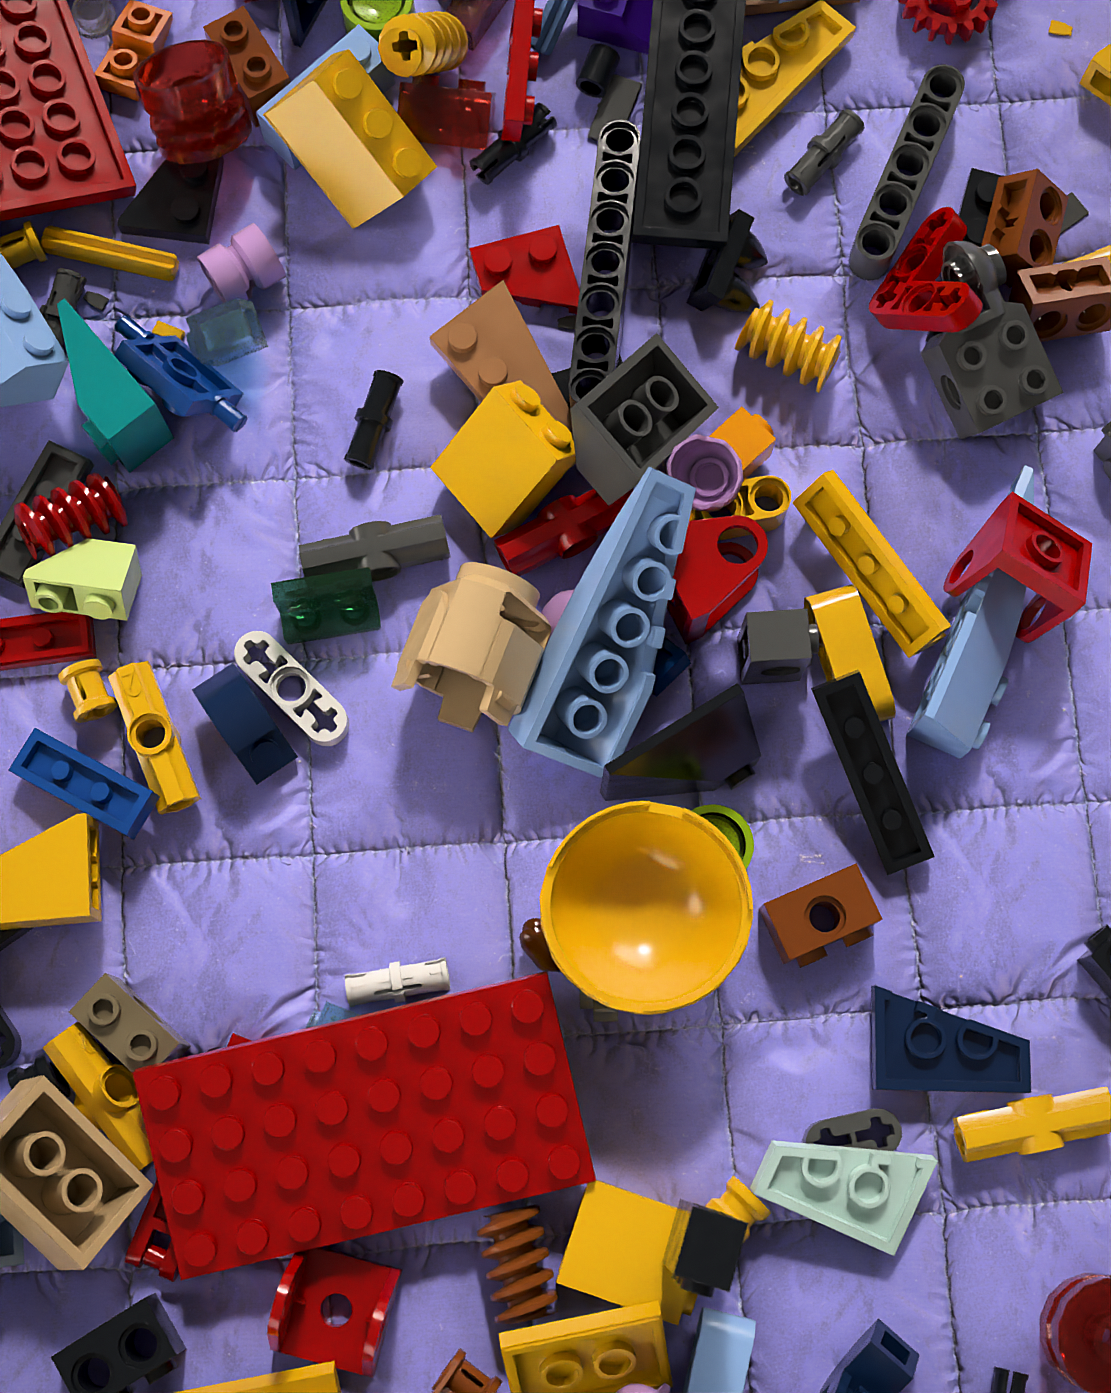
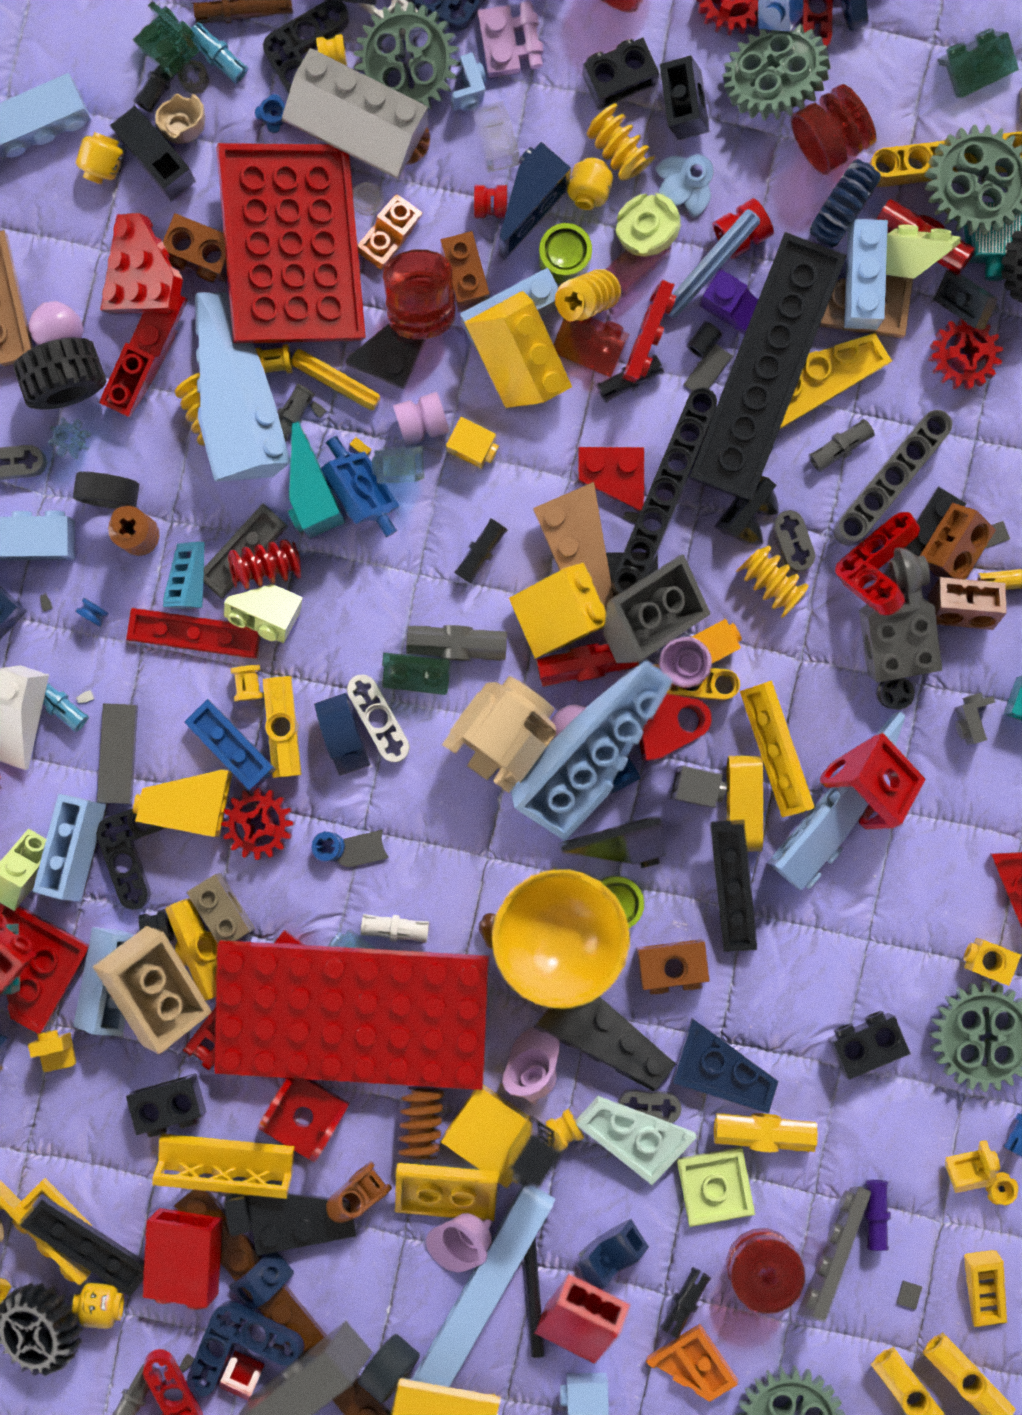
camera: 20 degrees right, 10 degrees up
none -> red gear [221,788,295,860]
none -> blue bush [311,831,345,862]
none -> dark grey piece [337,829,389,867]
none -> yellow brick [446,417,499,469]
none -> lavender piece [502,1027,560,1104]
none -> black wing [533,996,676,1091]
none -> yellowish green tile [676,1146,755,1227]
none -> dark grey beam [773,510,815,572]
none -> black wheel [876,678,915,710]

